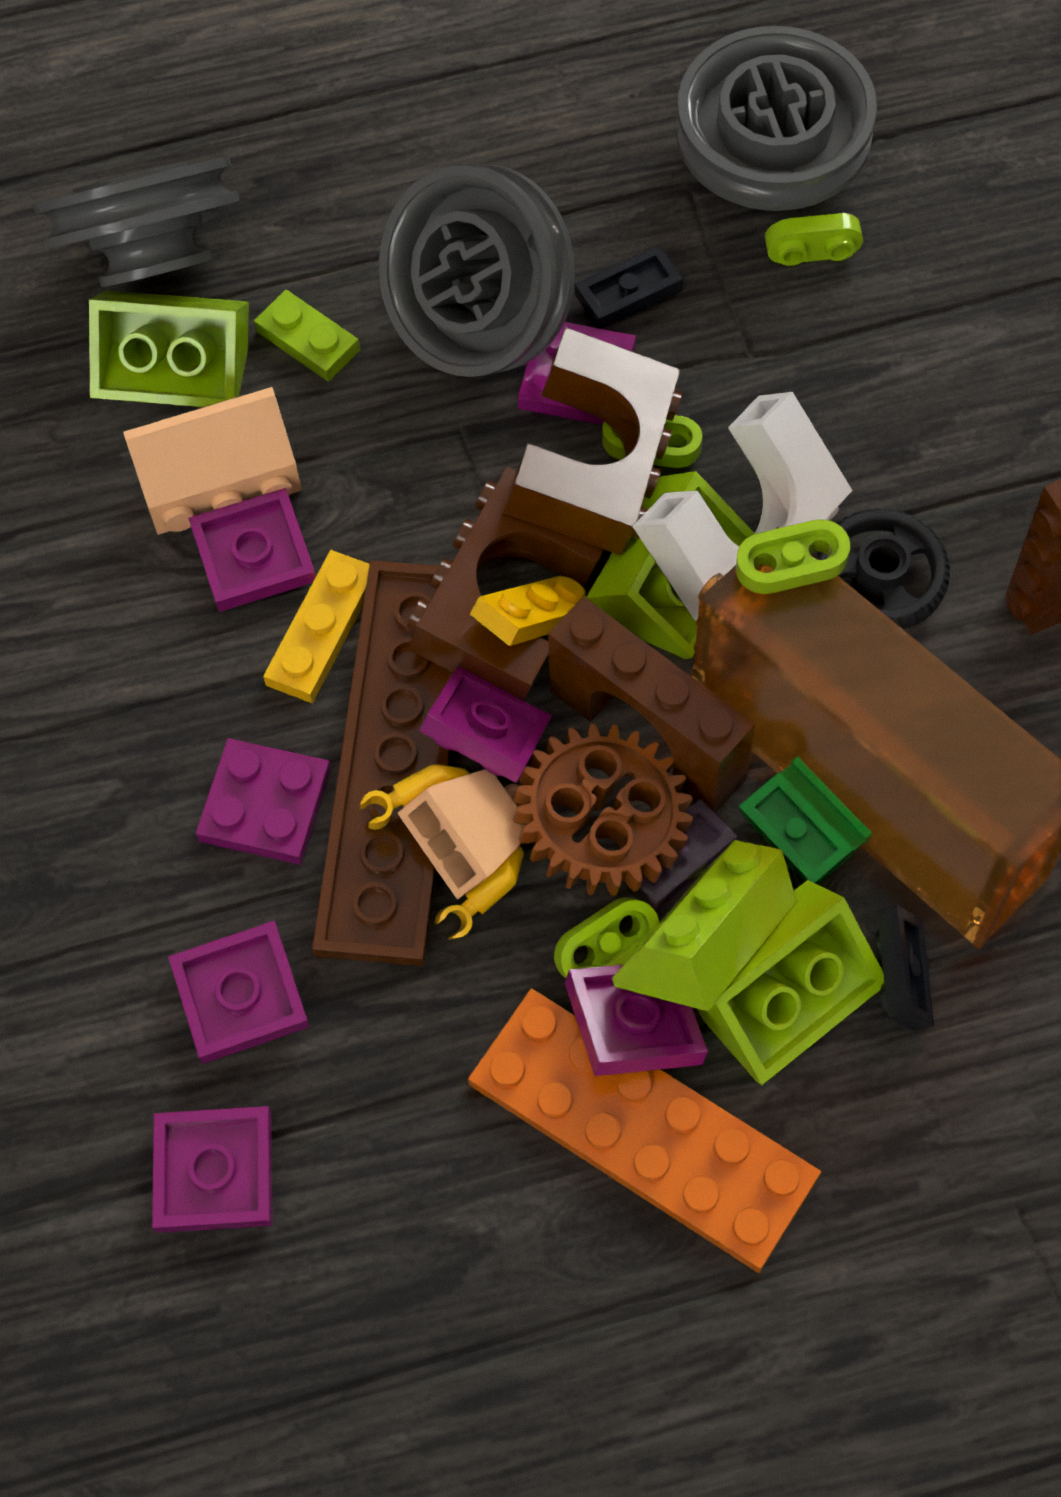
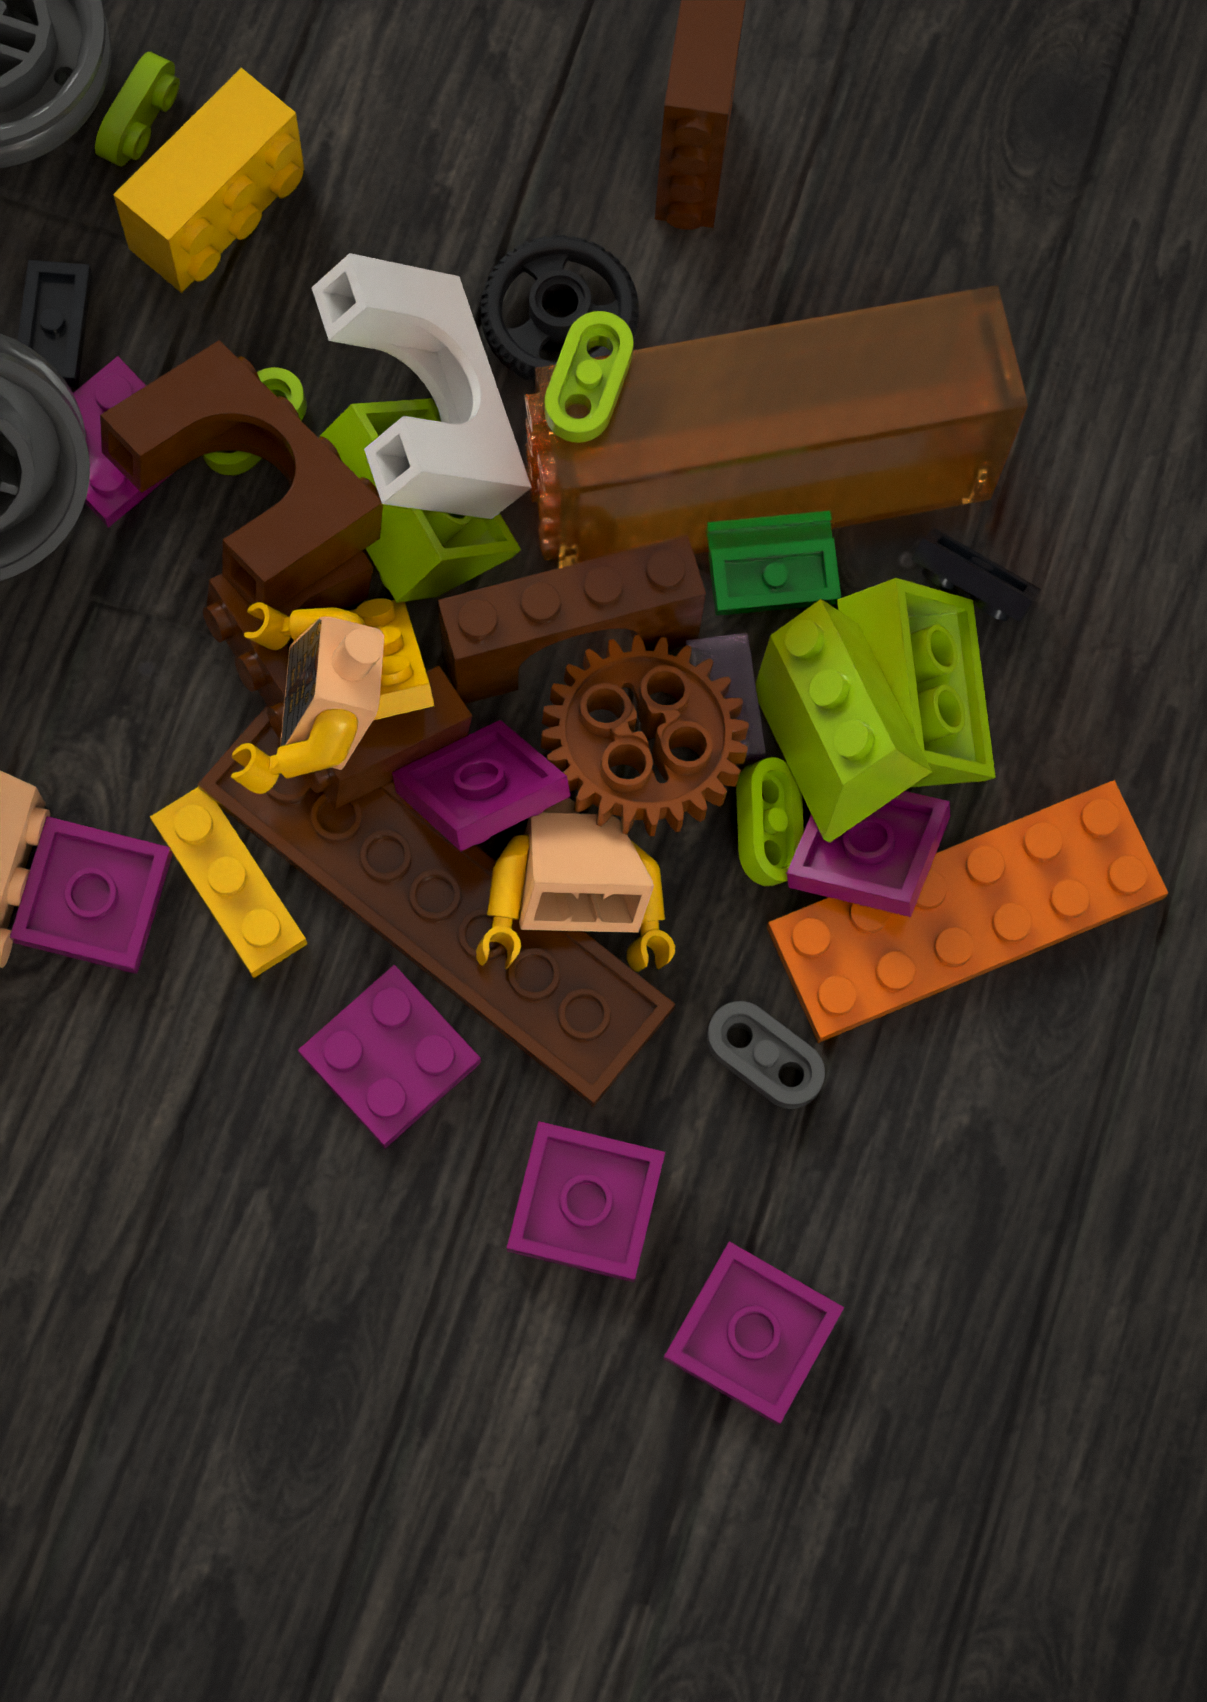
camera: 65 degrees left, 10 degrees up
none -> yellow brick [113,68,305,293]
none -> torso [231,602,384,794]
none -> dark grey plate [707,1001,825,1109]

